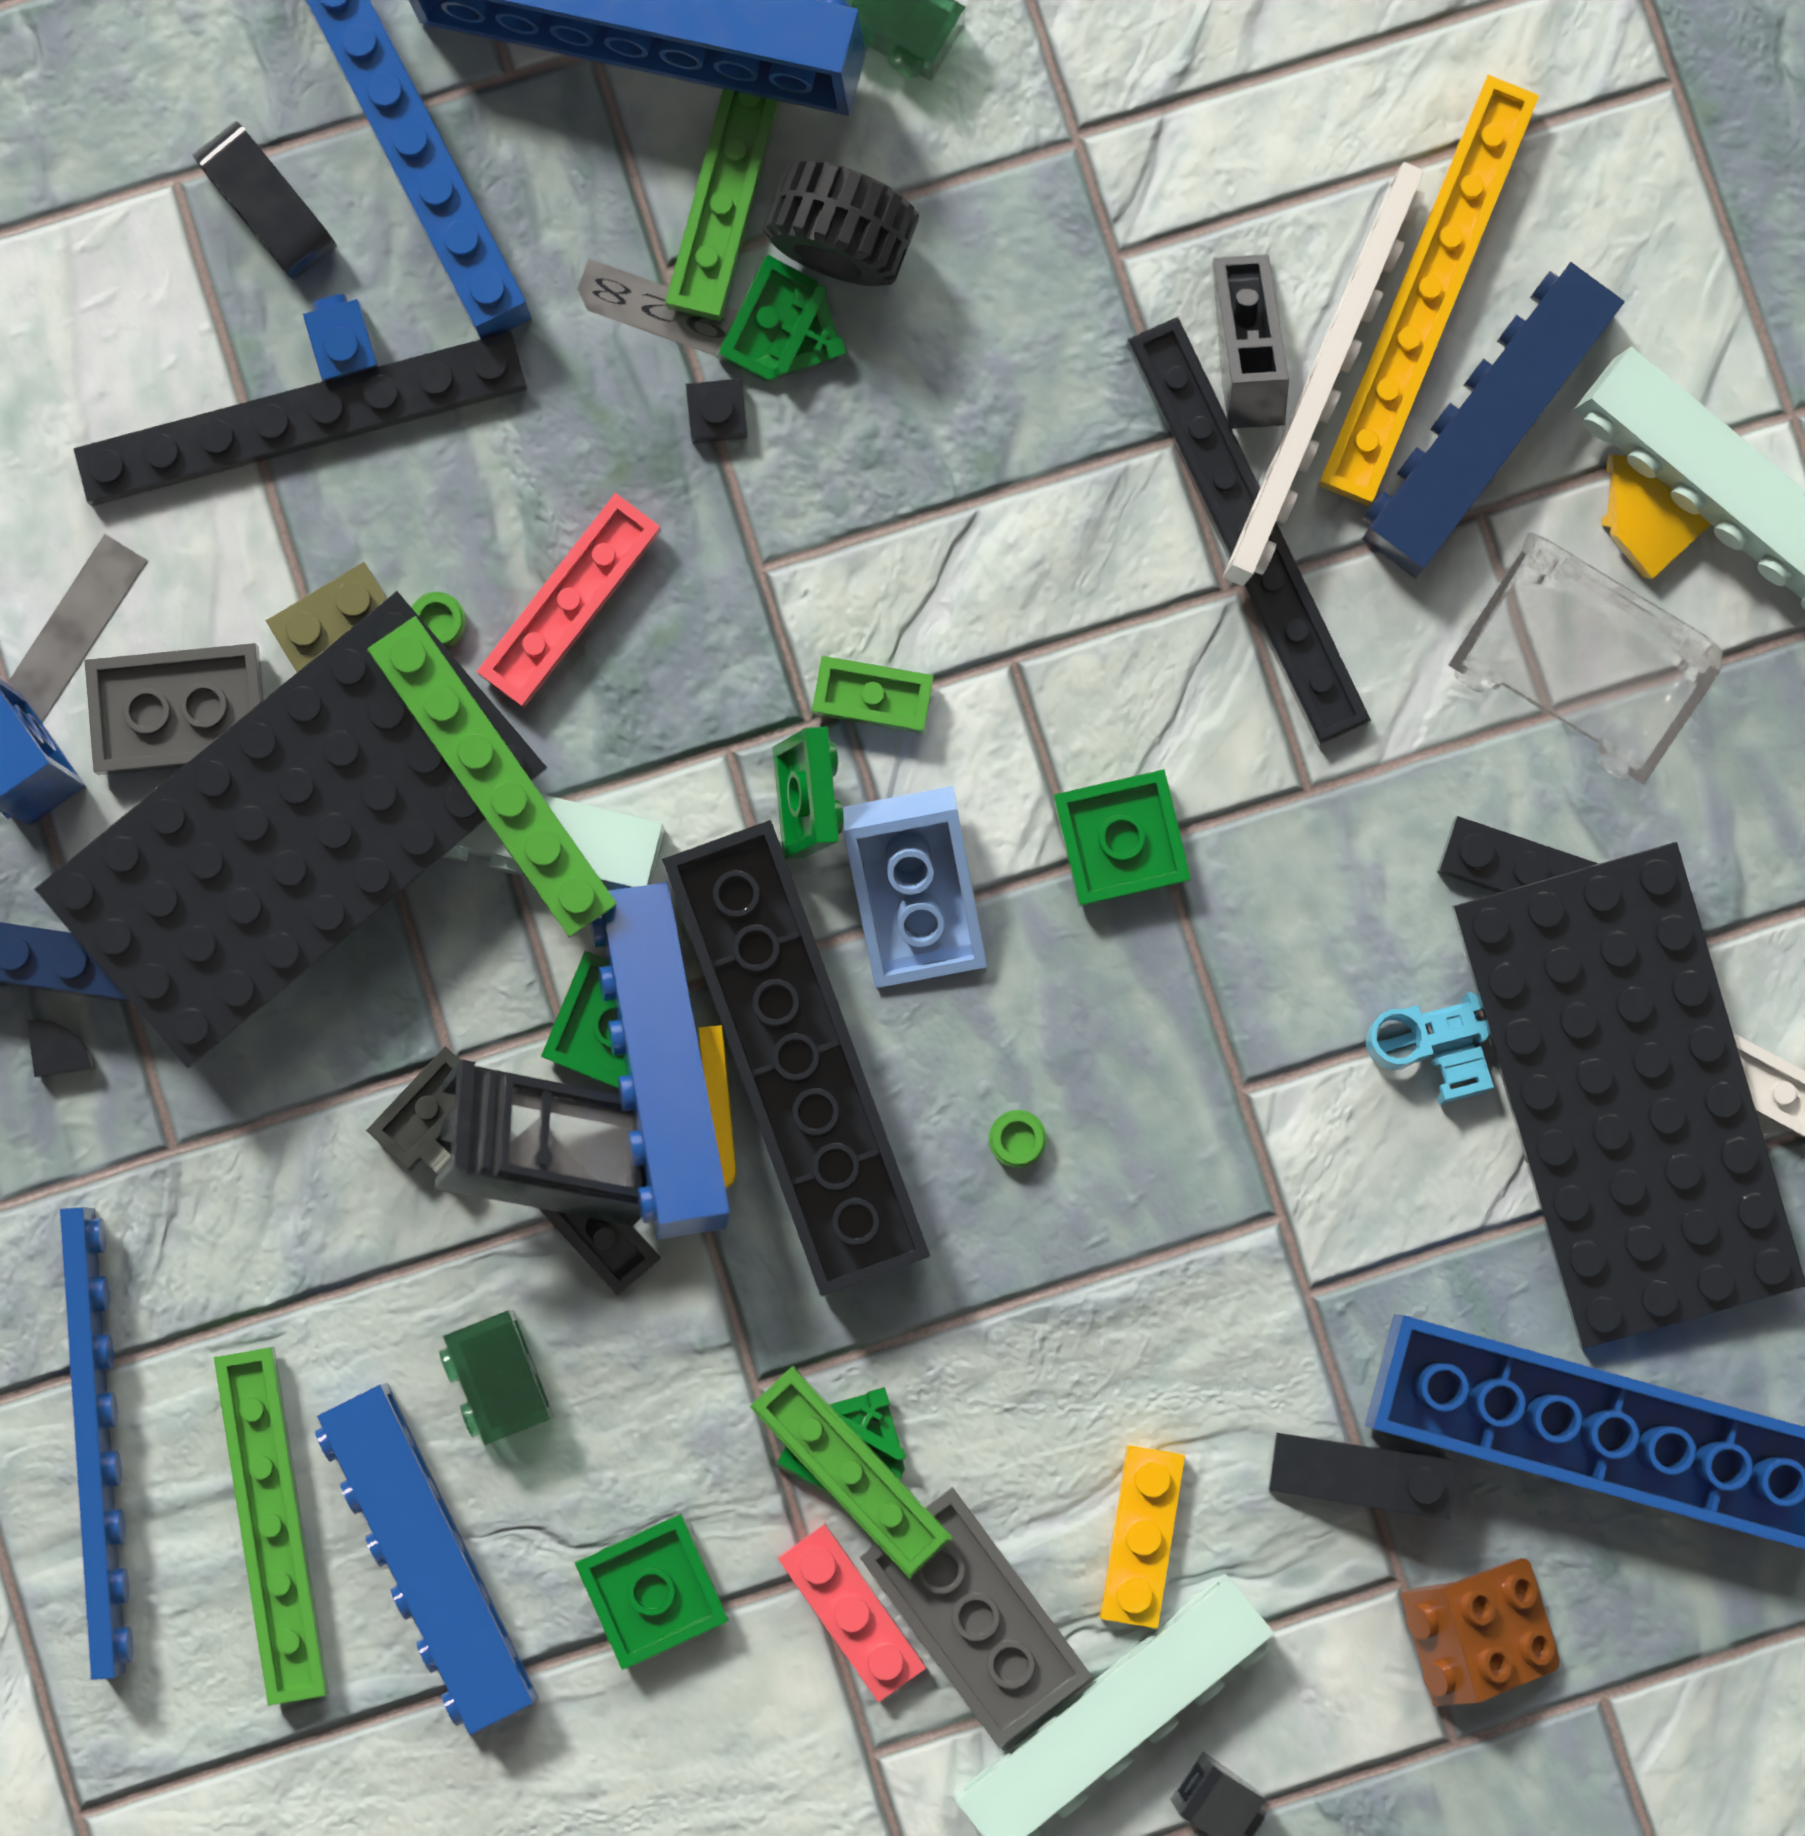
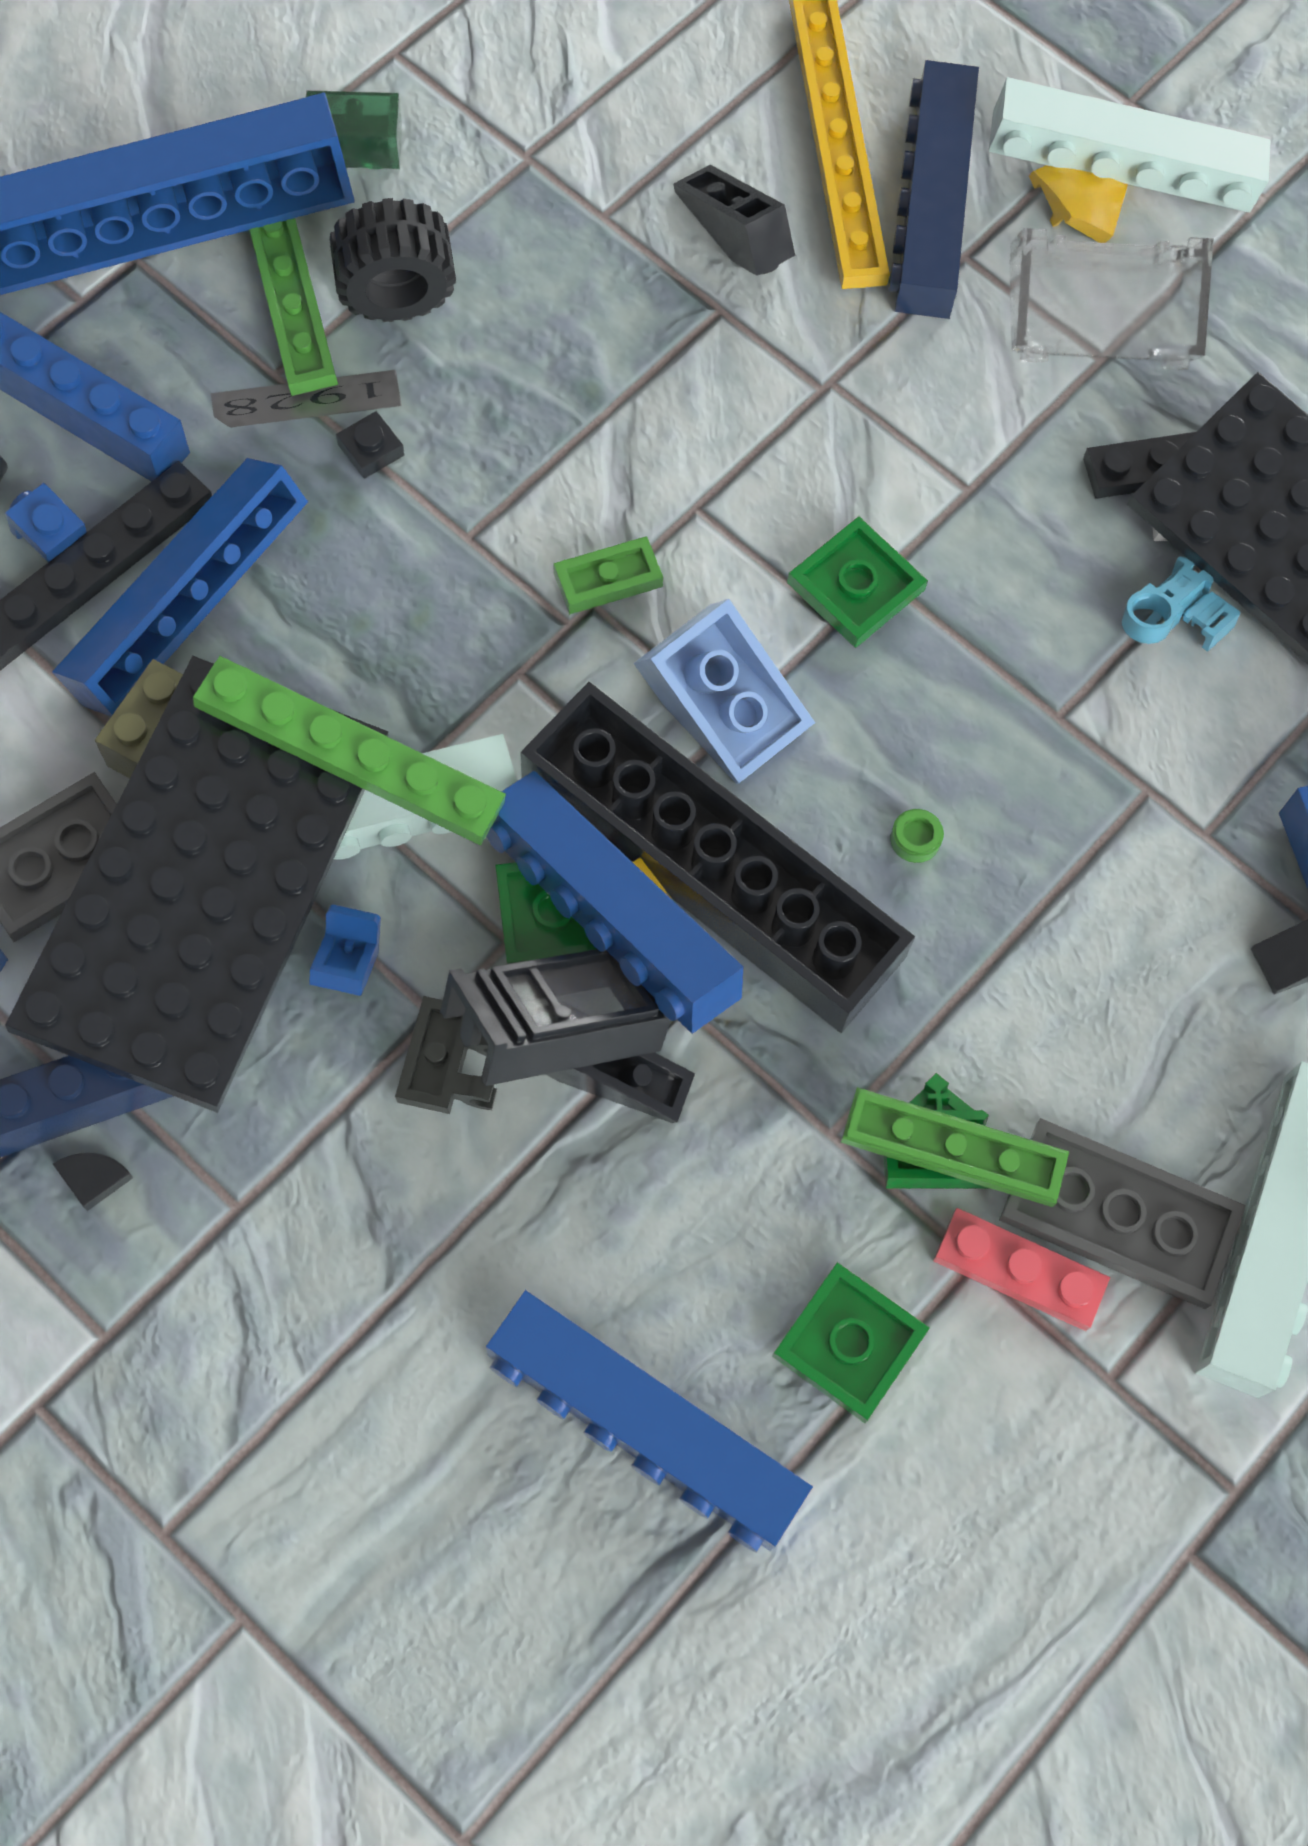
camera: 30 degrees left, 15 degrees down
blue plate [60,1207,134,1680] -> none
bright green plate [214,1347,329,1706] -> none
clear green brick [439,1310,555,1445] -> none
coral plate [476,493,661,709] -> none
green slope [715,254,846,382] -> none
green plate [772,727,844,859] -> none
yellow plate [1099,1444,1185,1629] -> none
black tile [1126,316,1371,746] -> none
white plate [1223,162,1425,586] -> none
none -> blue brick [52,458,308,717]
none -> blue bracket [309,904,381,996]

